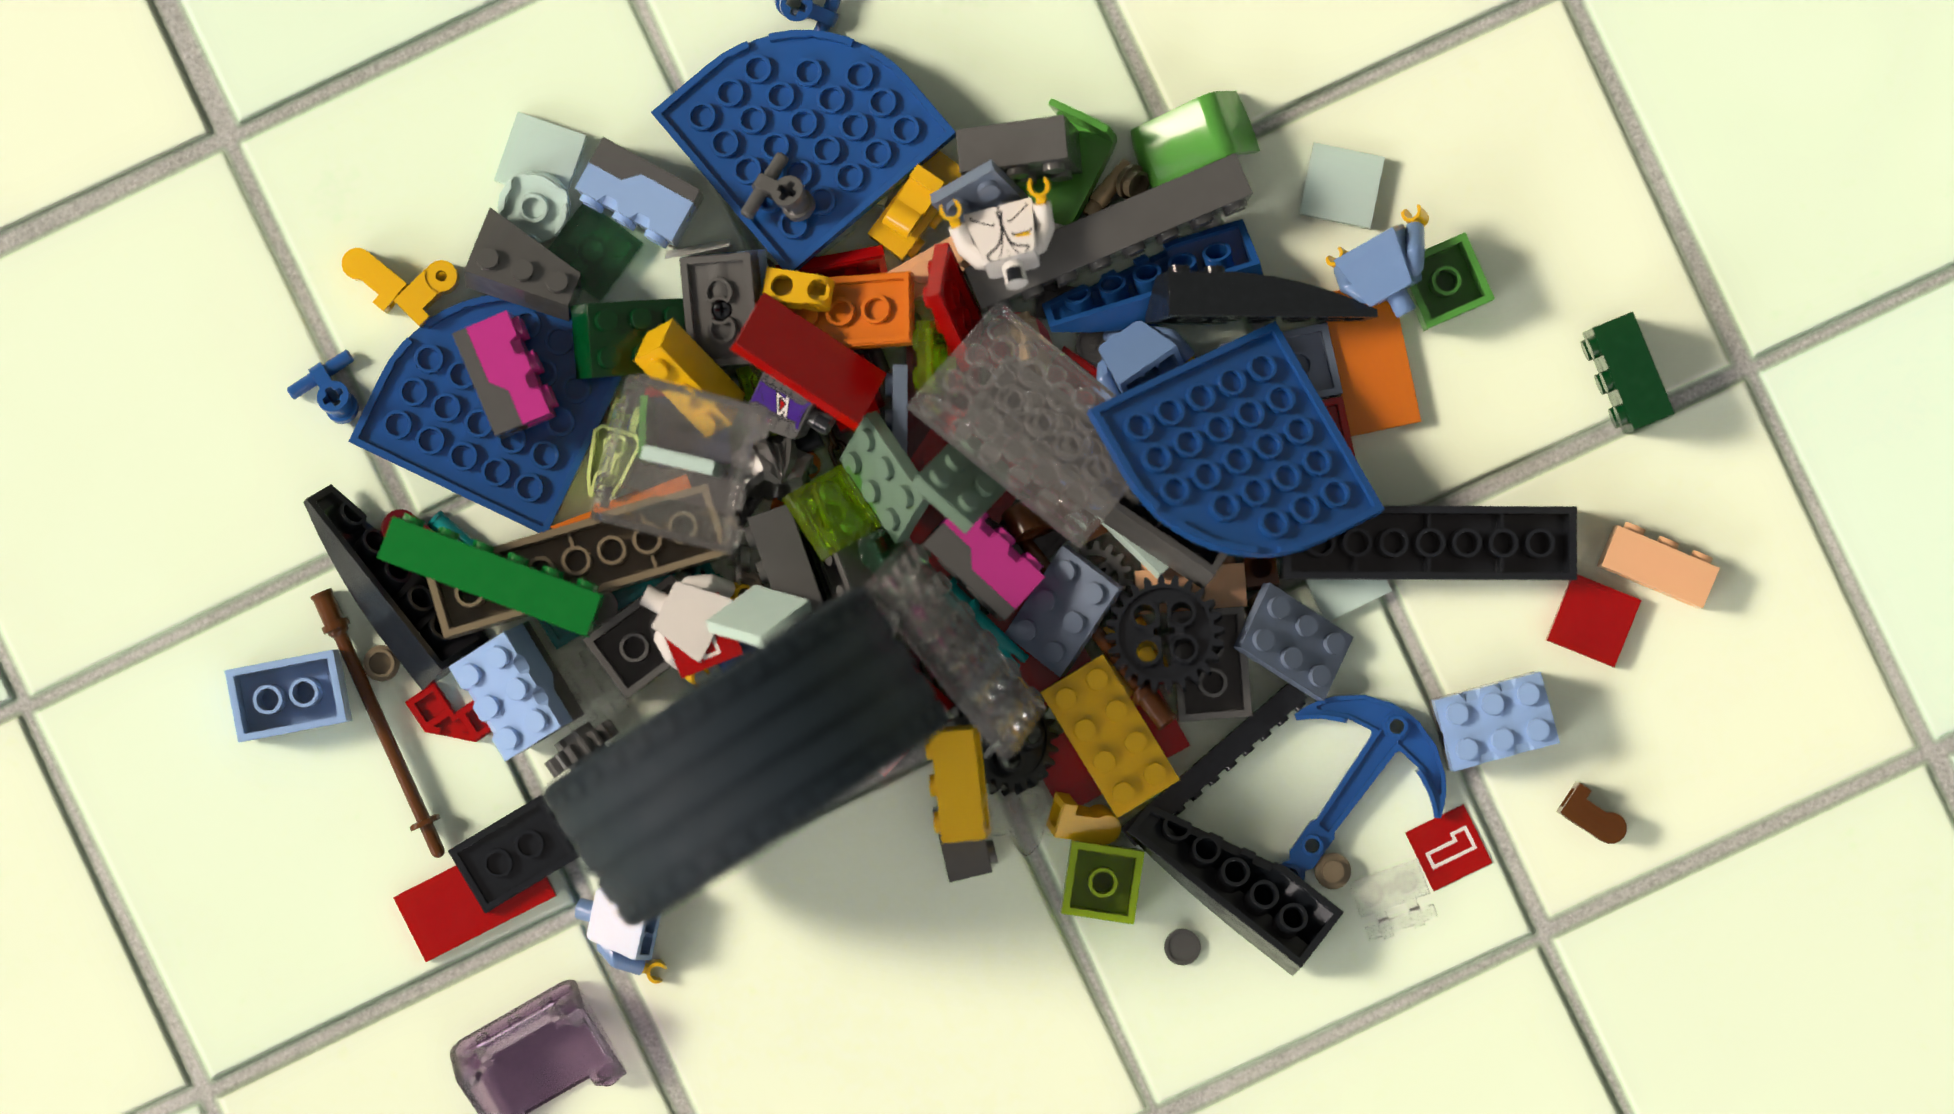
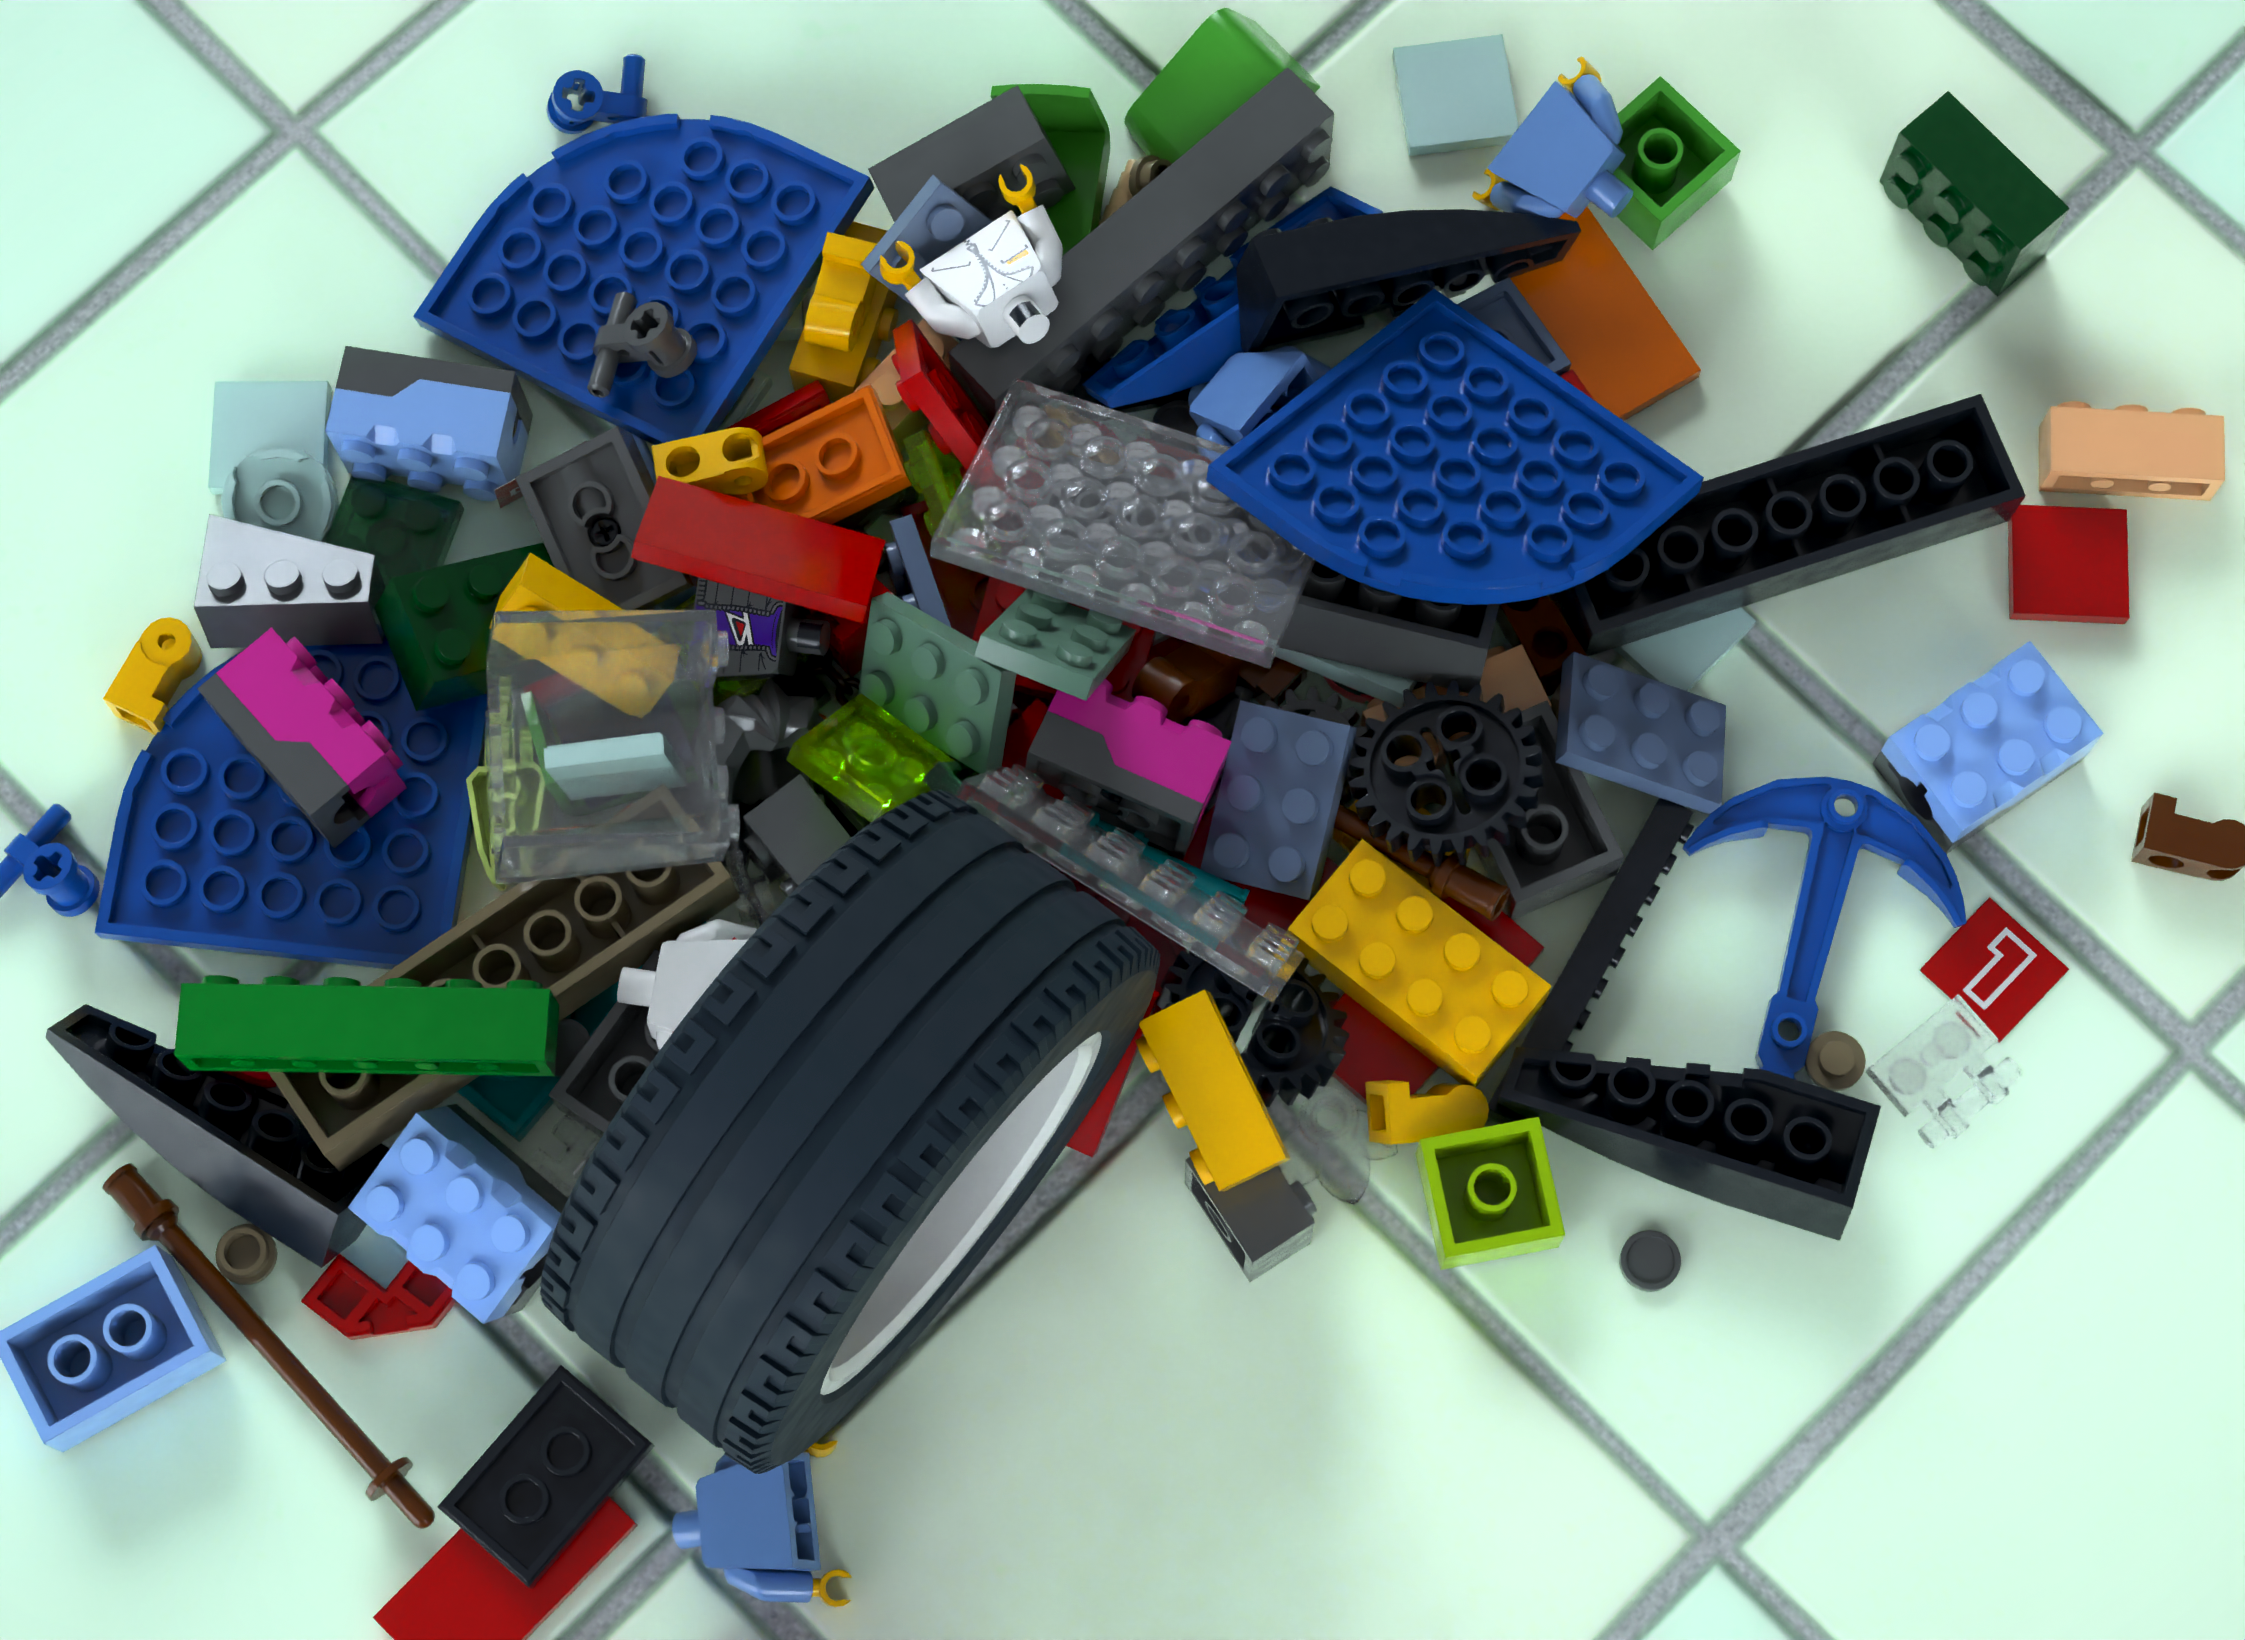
camera: 15 degrees left, 15 degrees down
yellow leg [341,248,409,314] -> none

